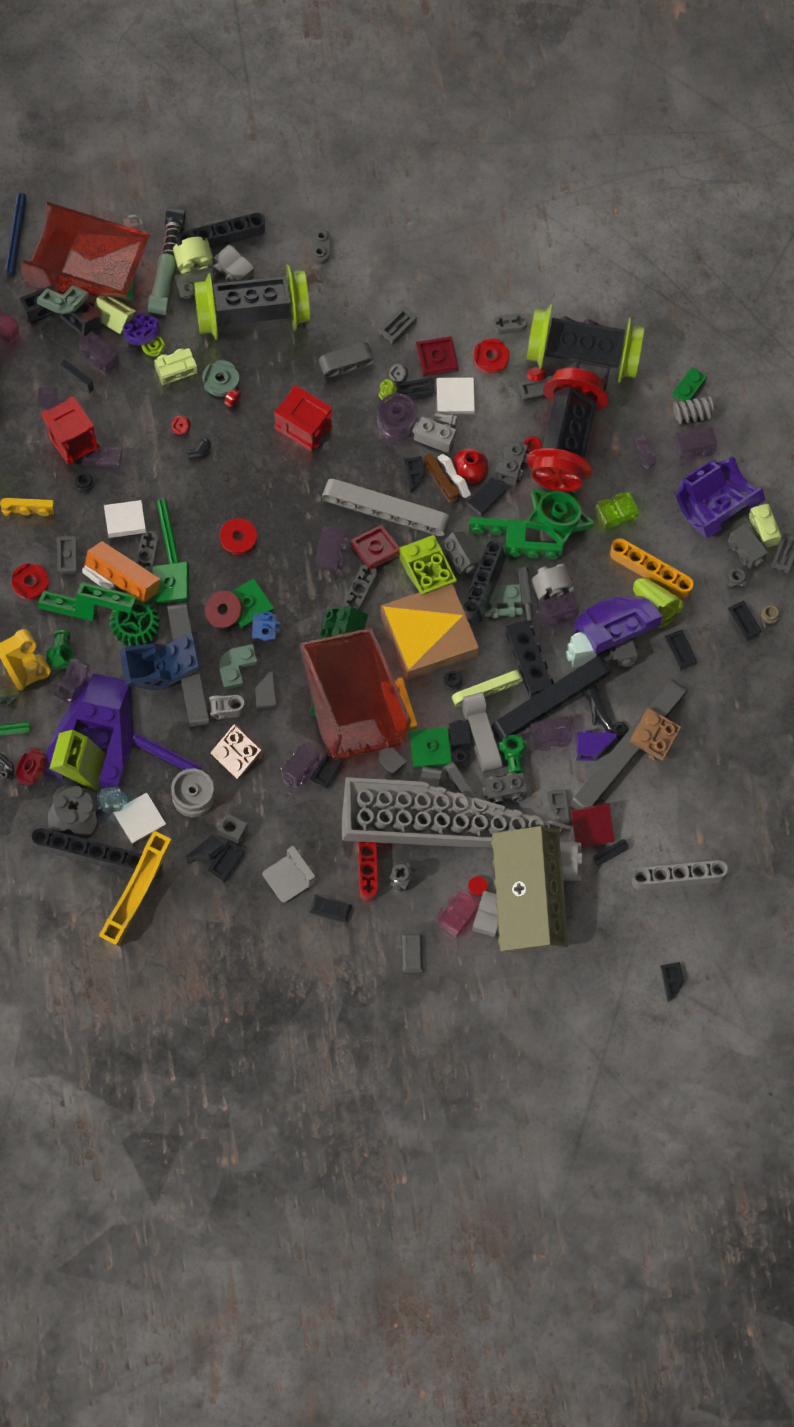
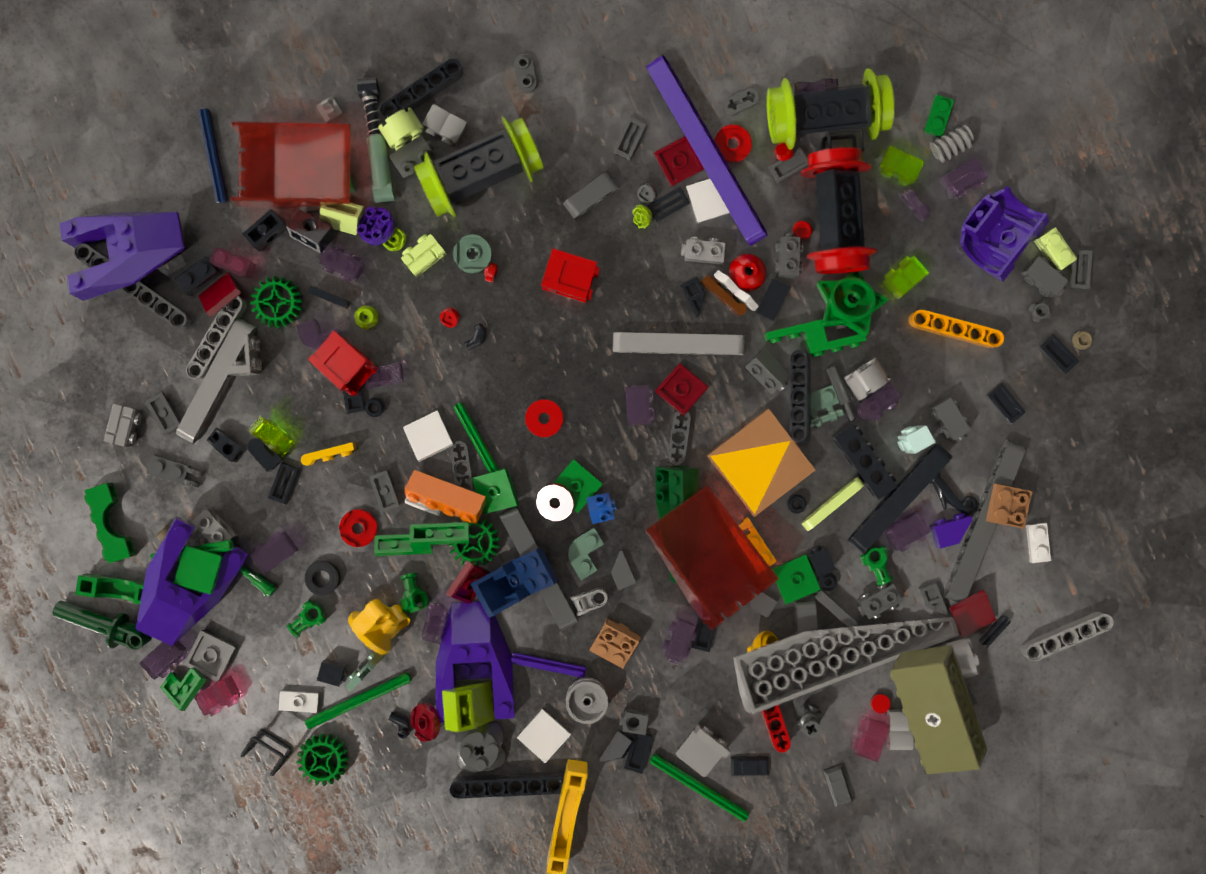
camera: 15 degrees left, 20 degrees up
sand green plate [37,285,88,314] -> none
clear light blue head [97,787,127,813] -> none
clear purple wheel [376,393,417,441] -> none
lime slope [399,535,457,595] -> none
light grey pin [433,412,457,427] -> none
light grey beam [462,692,502,772] -> none
dark purple piece [574,596,662,654] -> none
lime cone [633,577,683,628] -> none
black tile [660,962,684,1002] -> none
none -> green gear [250,276,304,328]
none -> black tile [343,389,365,414]
none -> lime plate [354,305,378,330]
none -> dark red tile [446,561,490,604]
none -> dark purple beam [646,55,768,246]
none -> green axle [650,754,750,822]
none -> clear neon green brick [878,146,925,186]
none -> white plate [1026,523,1051,563]

